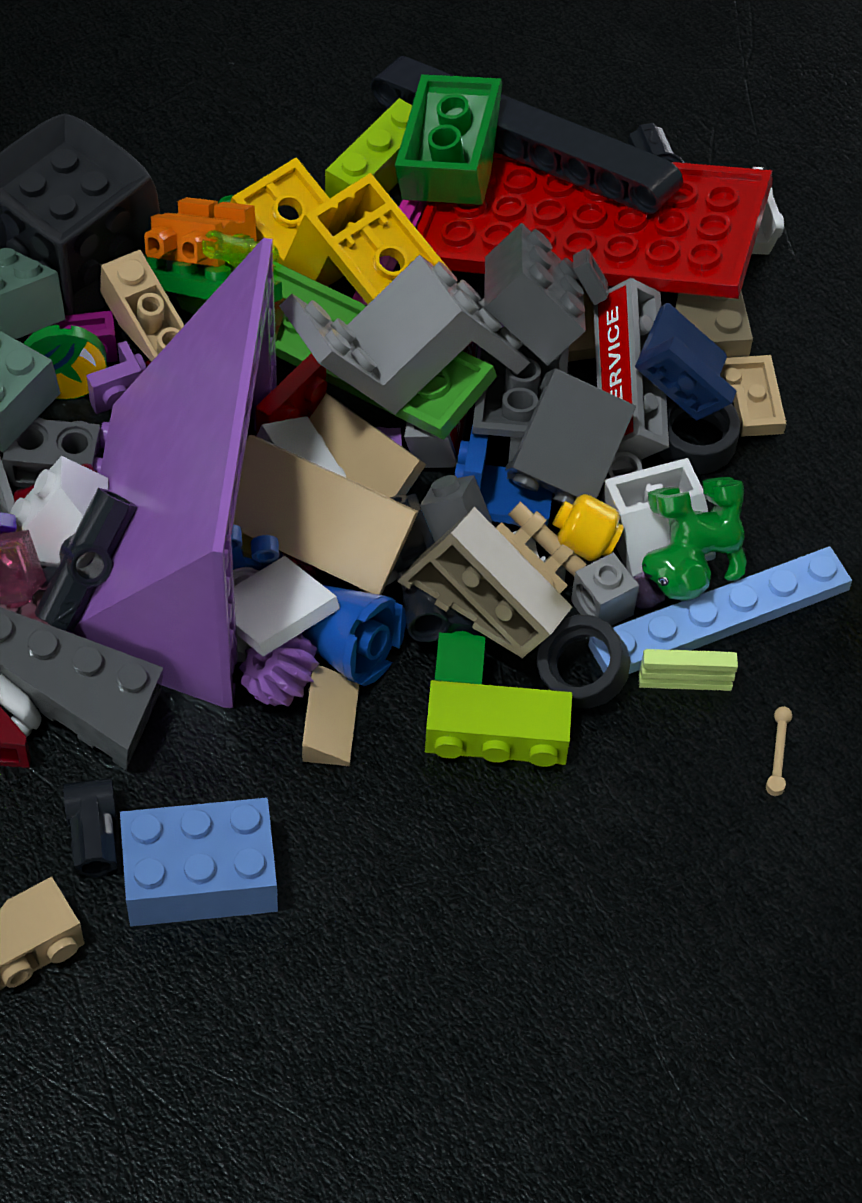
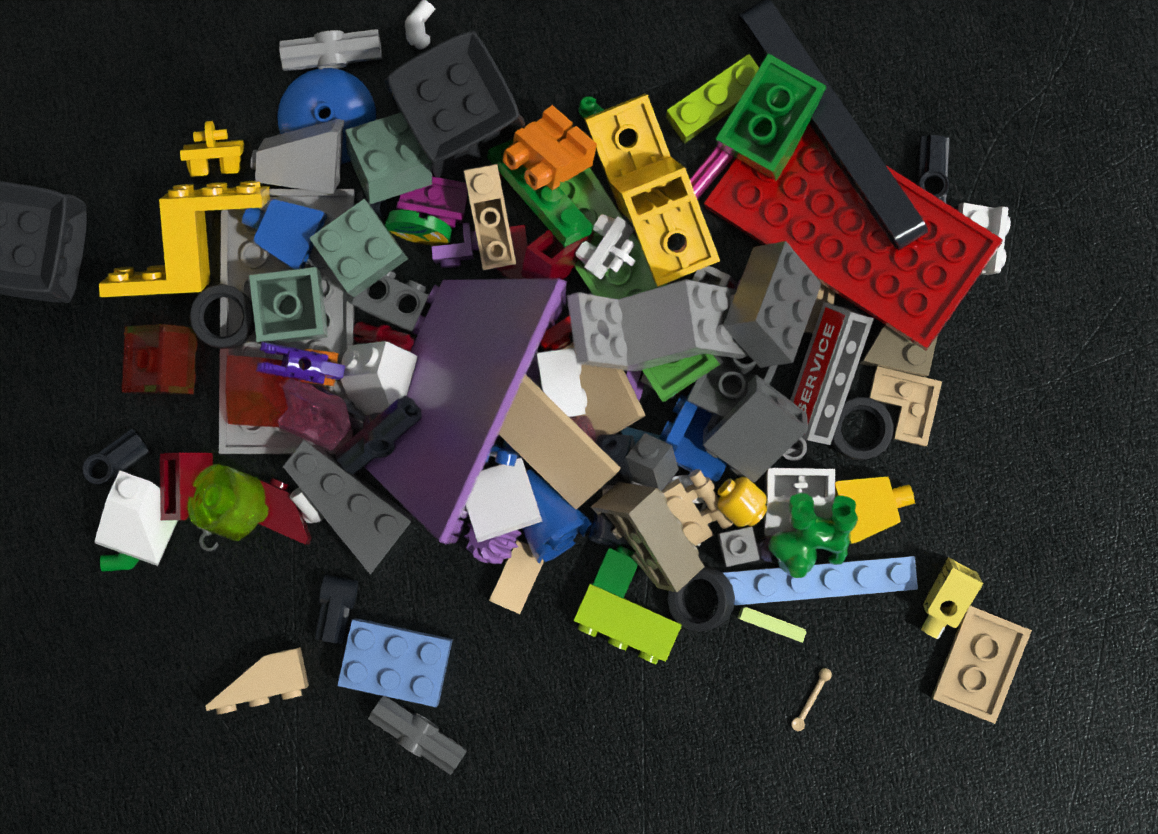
camera: 20 degrees right, 30 degrees up
clear neon green pin [202,230,279,269] -> none
dark grey tile [573,248,609,305] -> none
dark blue bracket [635,303,737,421] -> none
none -> dark grey piece [368,696,467,775]
none -> white hips [575,214,635,280]
none -> yellow torso [835,477,915,544]

